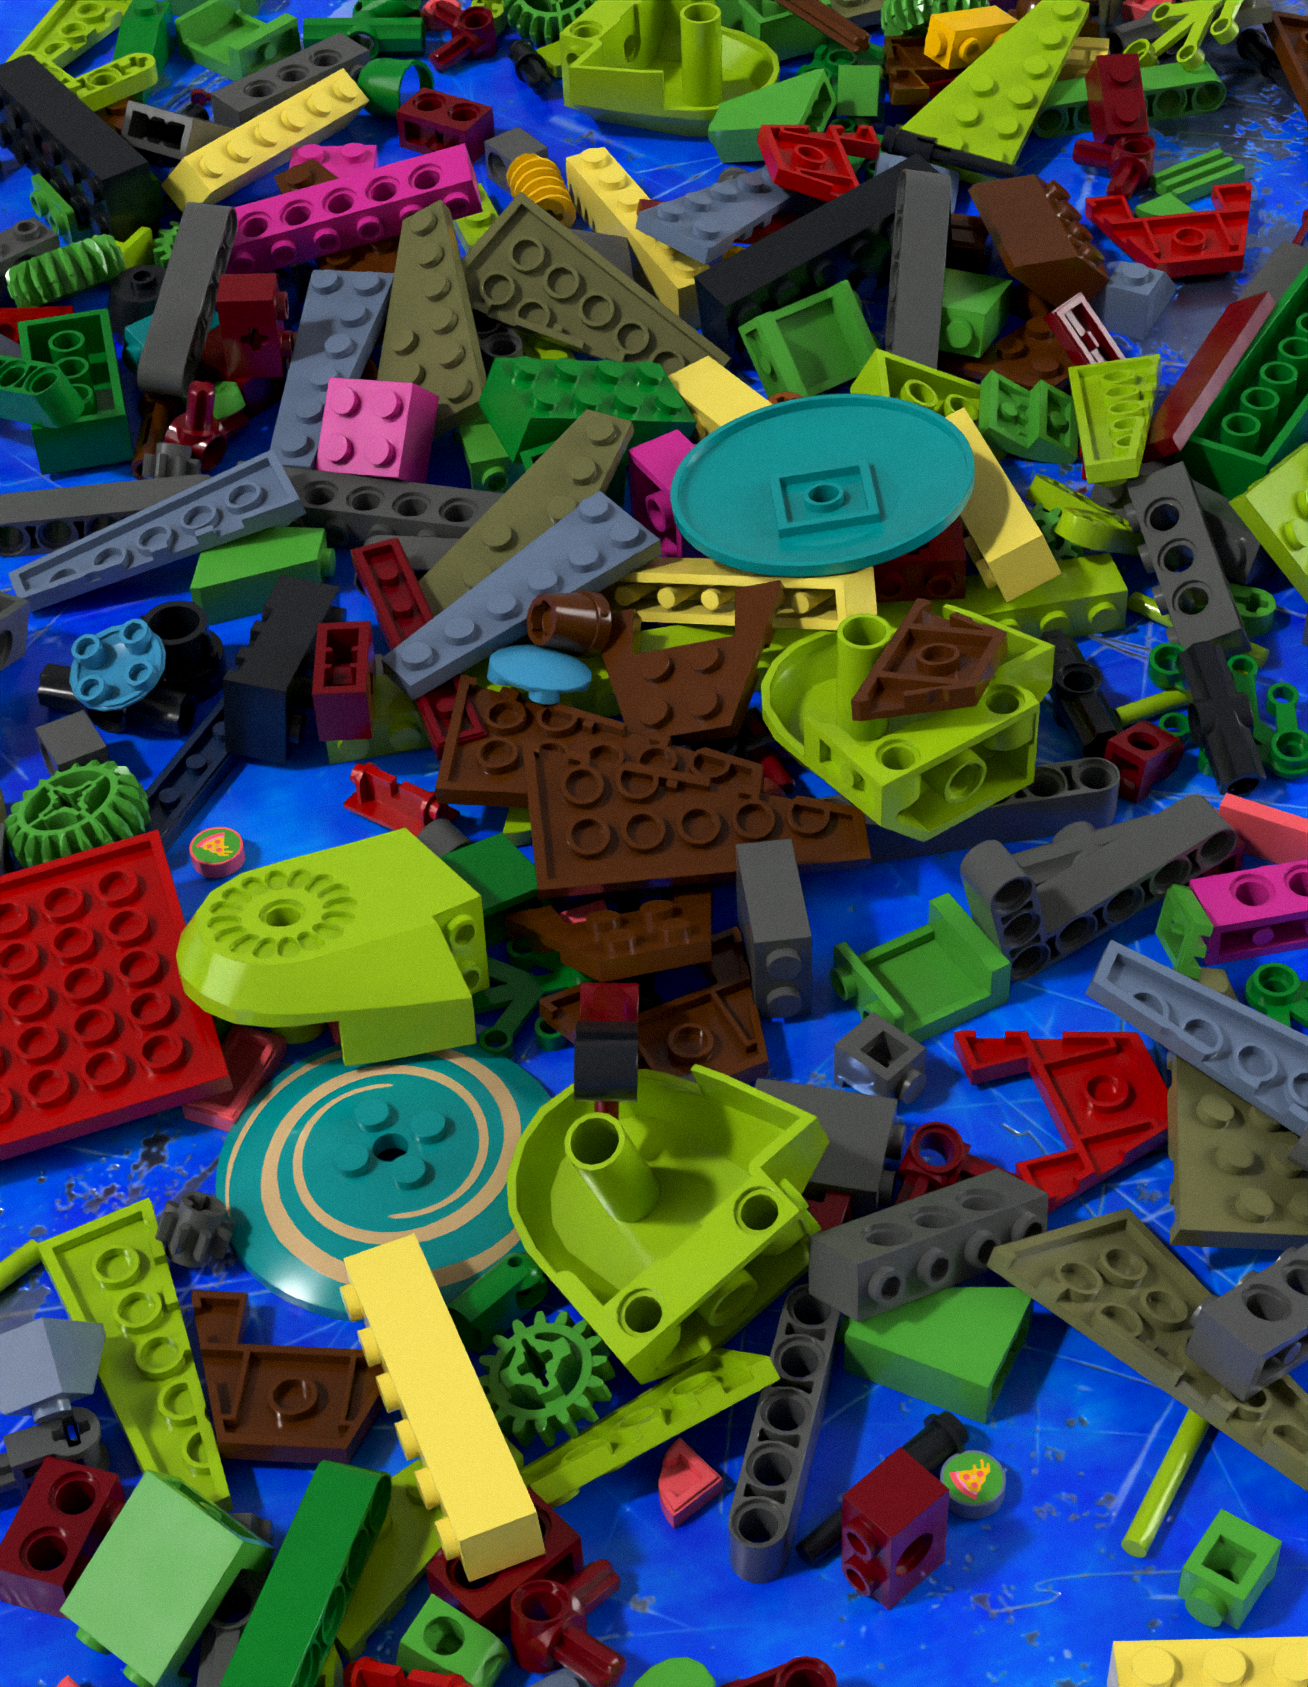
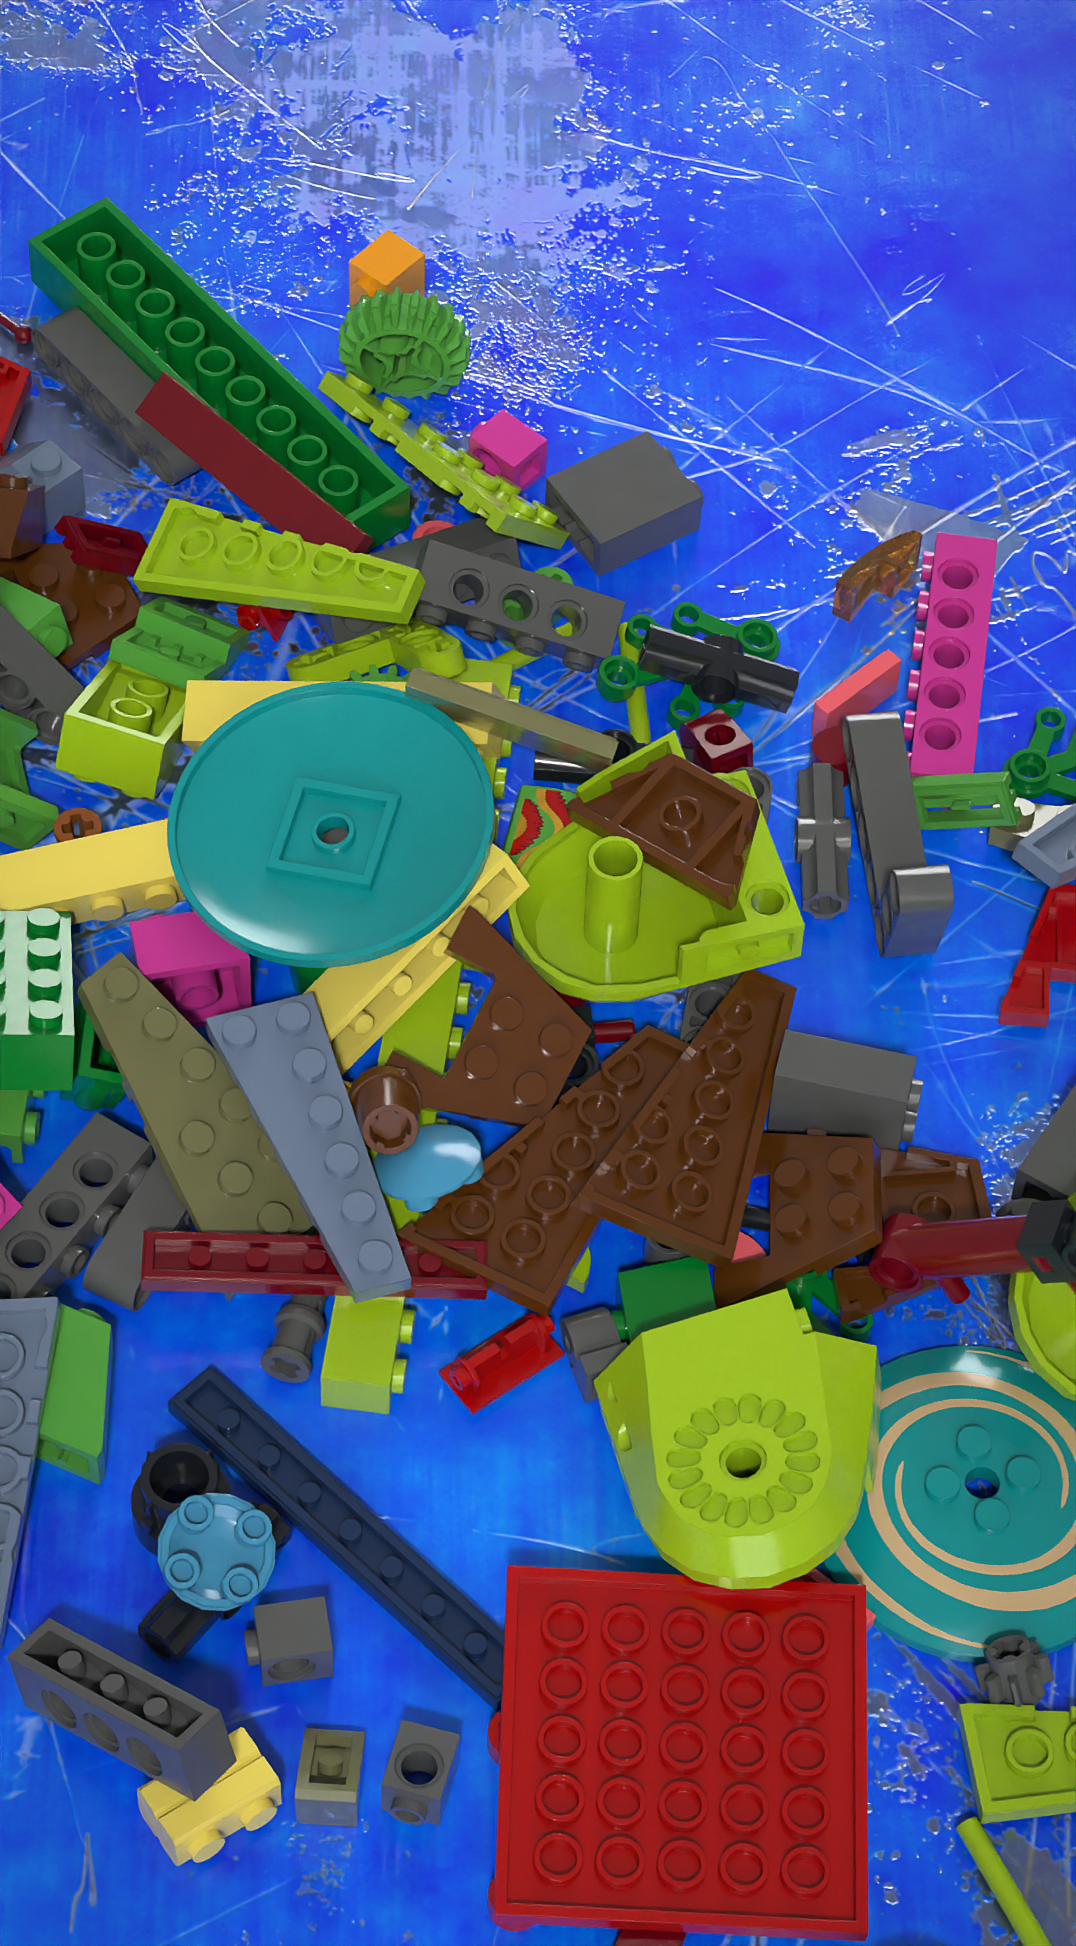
camera: 75 degrees left, 10 degrees up
bright green gear [4,759,151,869] -> none
tile [189,827,246,878] -> none
black wedge [223,575,347,764] -> none
dark red brick [312,621,376,741] -> none
bright green panel [830,892,1011,1043] -> none
dark grey brick [834,1012,927,1105] -> none
none -> olive tile [405,667,619,773]

